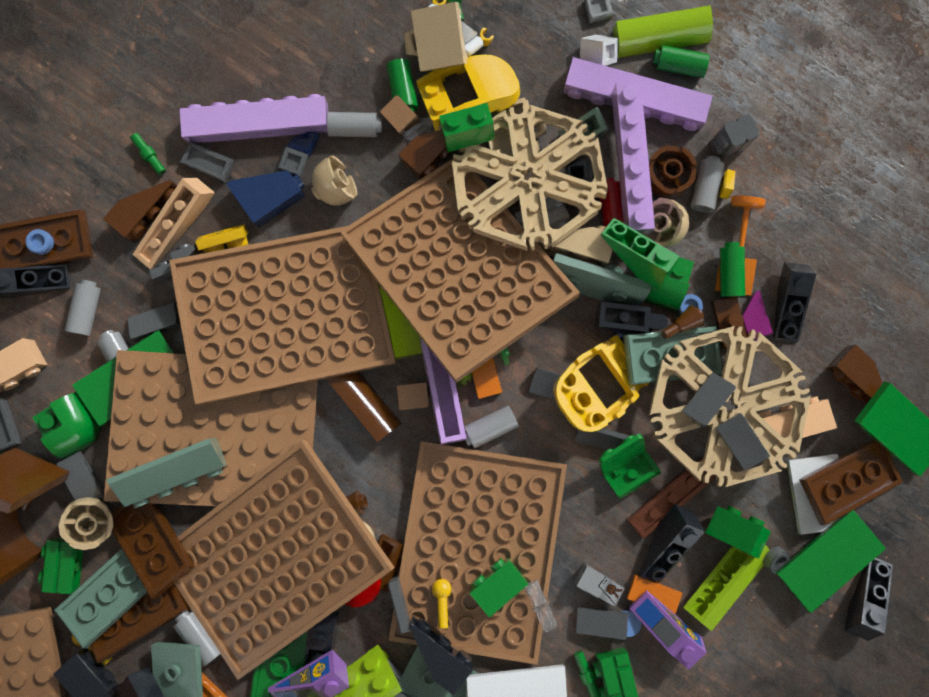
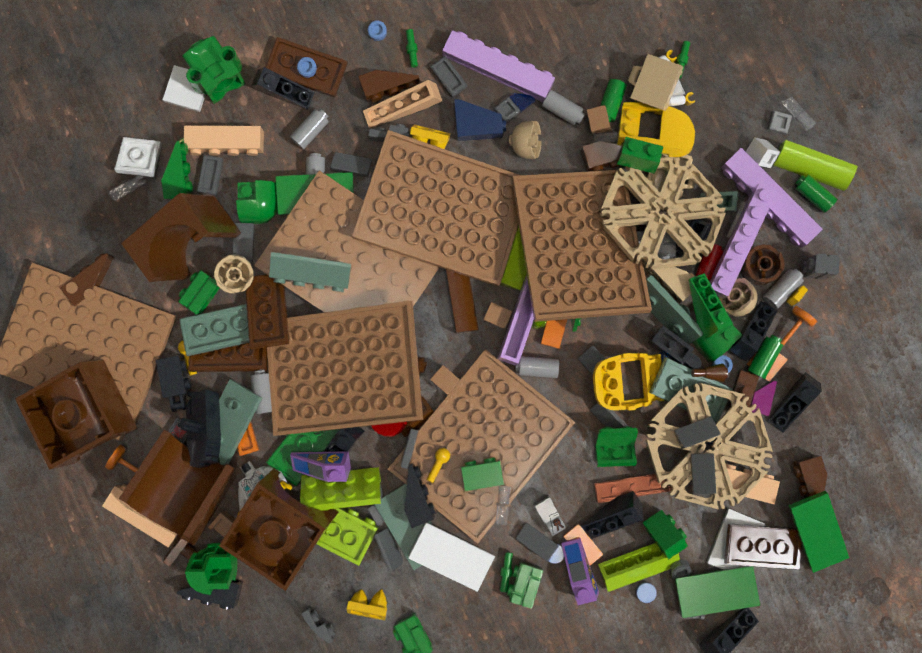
camera: 30 degrees right, 0 degrees up
none -> medium blue tile [368,21,387,41]
none -> medium nougat panel [430,365,460,395]
none -> tile [636,582,656,603]
none -> black slope [730,301,777,361]

